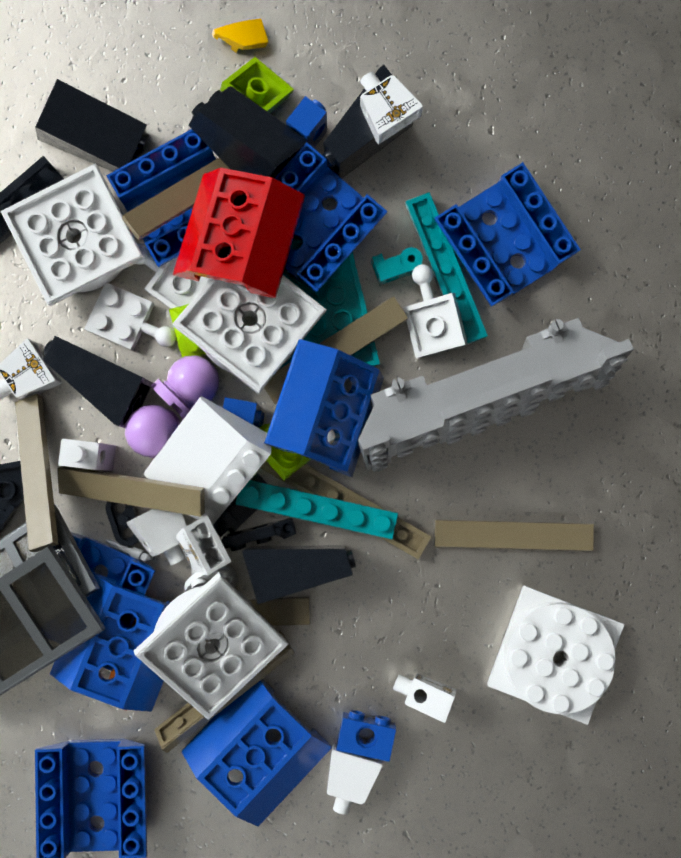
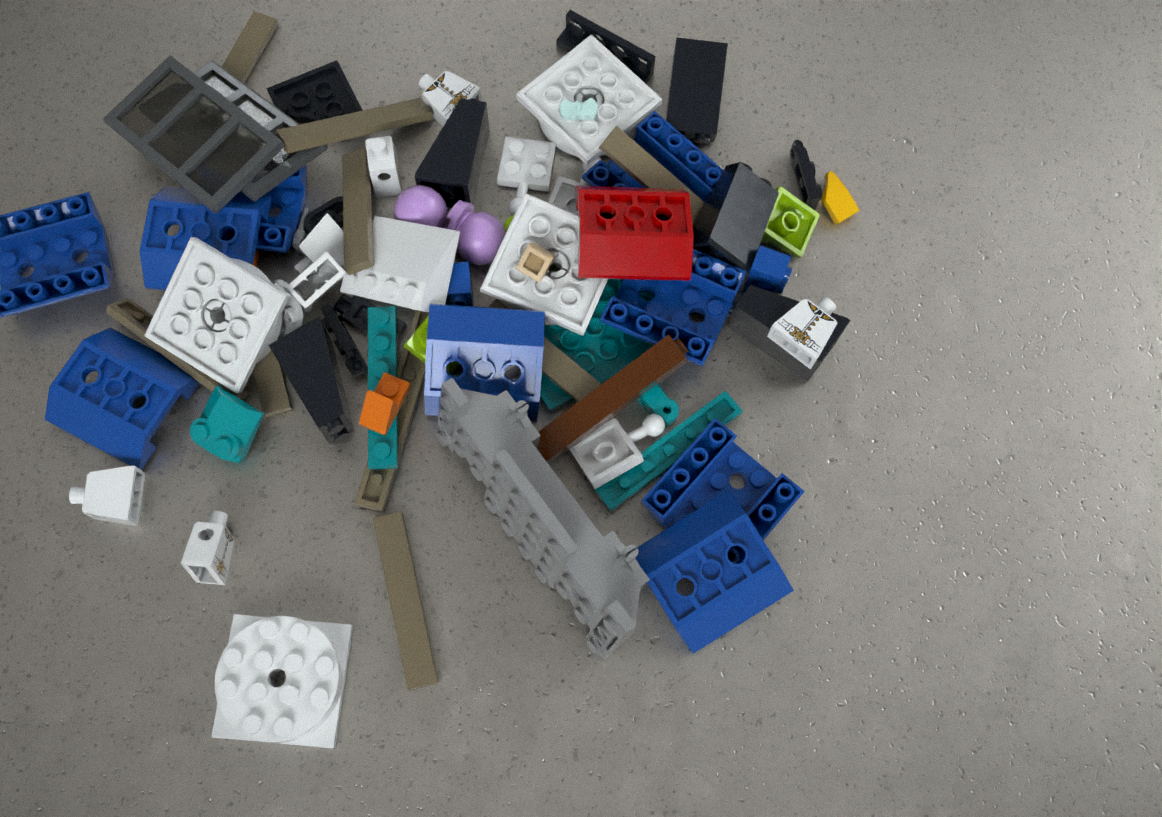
camera: 70 degrees right, 15 degrees down
blue brick [336,710,396,762] -> none
none -> teal slope [190,385,265,463]
none -> orange slope [359,372,411,436]
none -> tan slope [515,242,556,283]
none -> reddish brown brick [537,334,688,463]
none -> light aqua piece [558,98,599,121]
none -> blue slope [634,490,794,654]
none -> black hinge [790,140,822,210]

